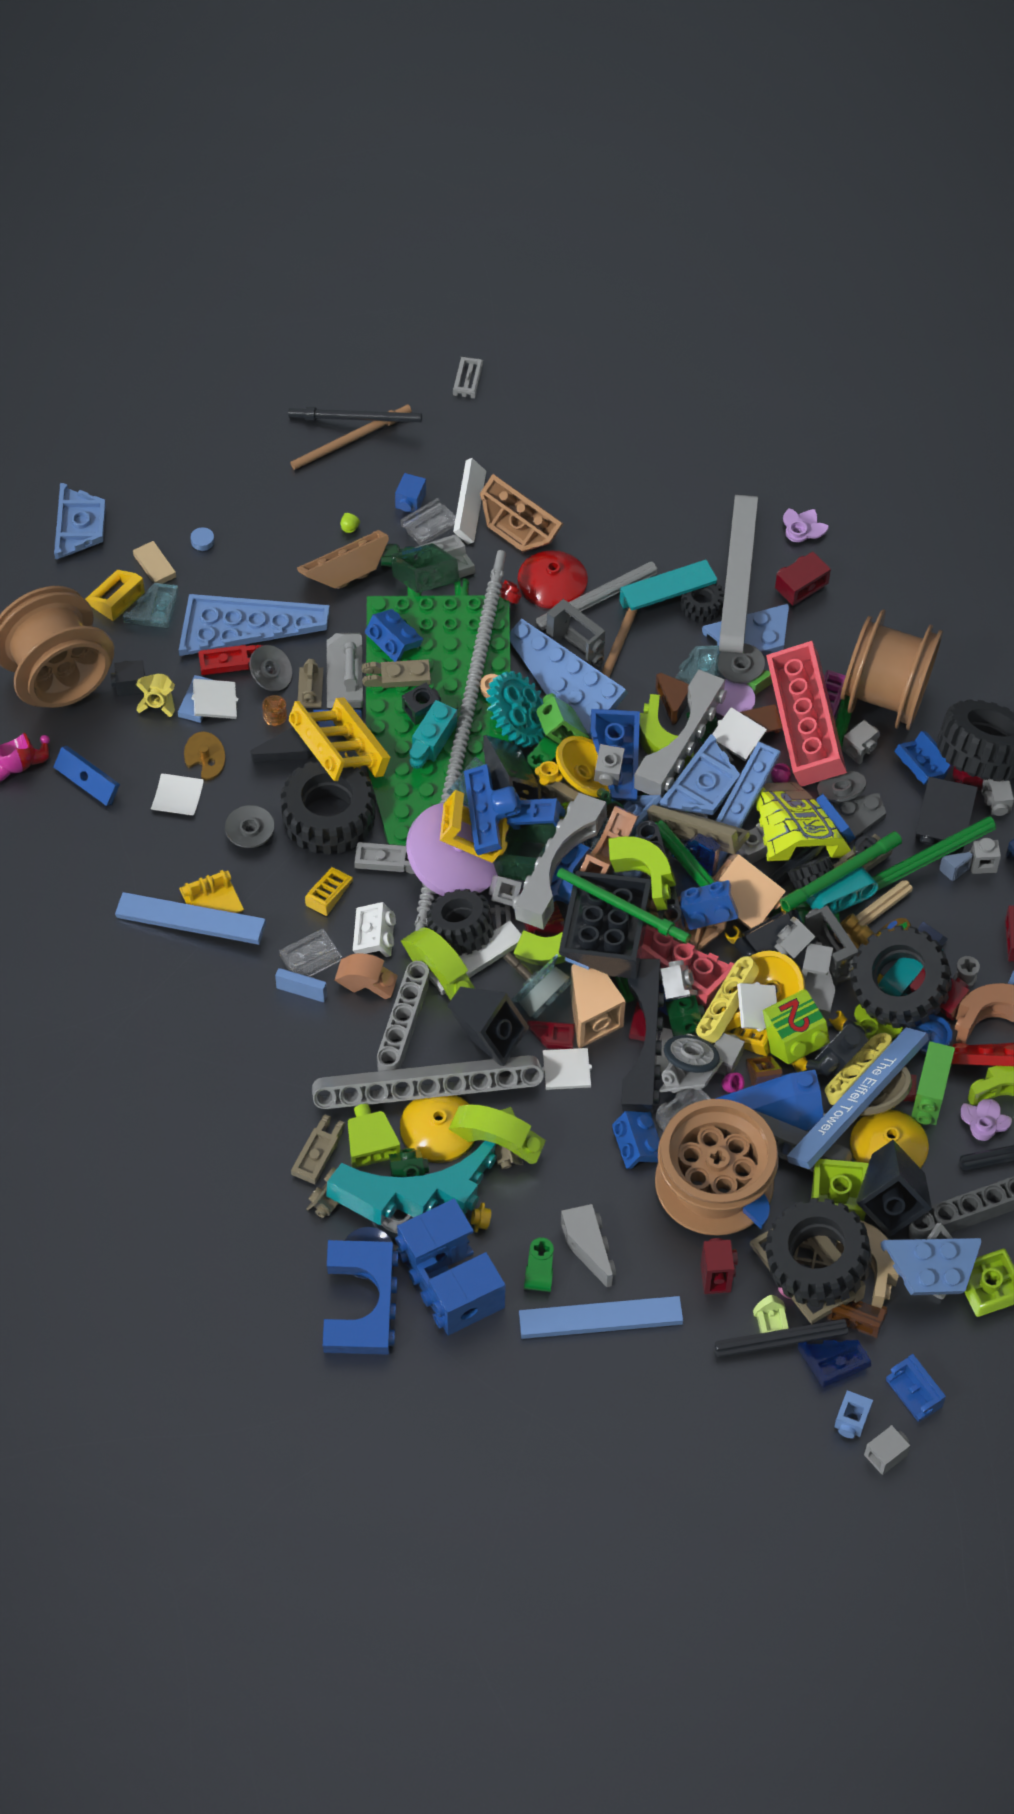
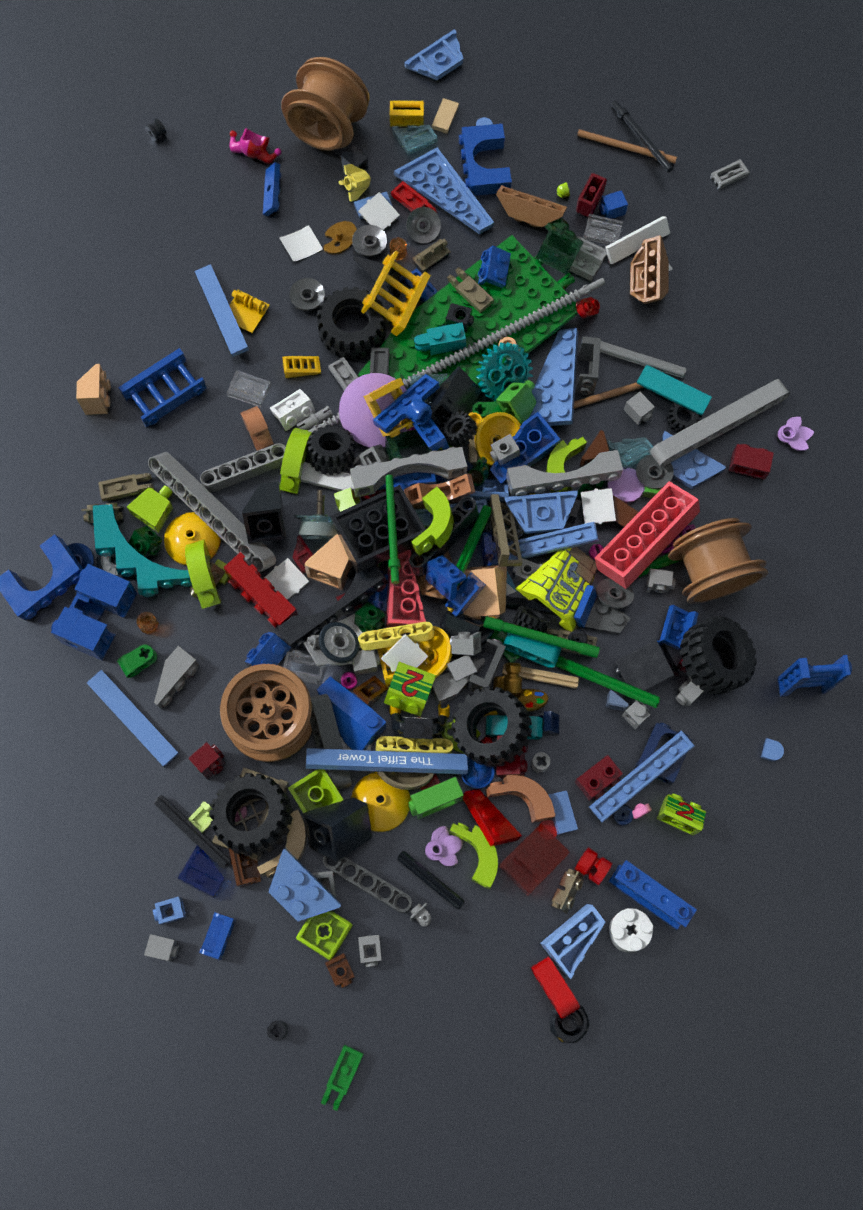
camera: 50 degrees right, 15 degrees up
medium blue tile [275,968,327,1002] -> none
light grey piece [327,633,363,708] -> none
yellow plate [471,1202,491,1233] -> none
red dish [518,550,588,609] -> none
brick [661,960,698,1000] -> none
blue tile [742,1194,770,1229] -> none
none -> light nougat slope [76,364,111,415]
none -> blue fence [118,348,207,427]
none -> clear orange wheel [137,612,159,634]
none -> red wedge [224,552,298,628]
none -> light grey pin [296,406,333,430]
none -> flat silver dish [352,225,387,257]
none -> dark grey tile [370,348,390,375]
none -> black tyre [441,411,477,448]
none -> blue hinge [445,572,486,616]
none -> blue arch [459,124,512,196]
none -> dark red brick [576,173,607,217]
none -> light grey brick [624,392,655,425]

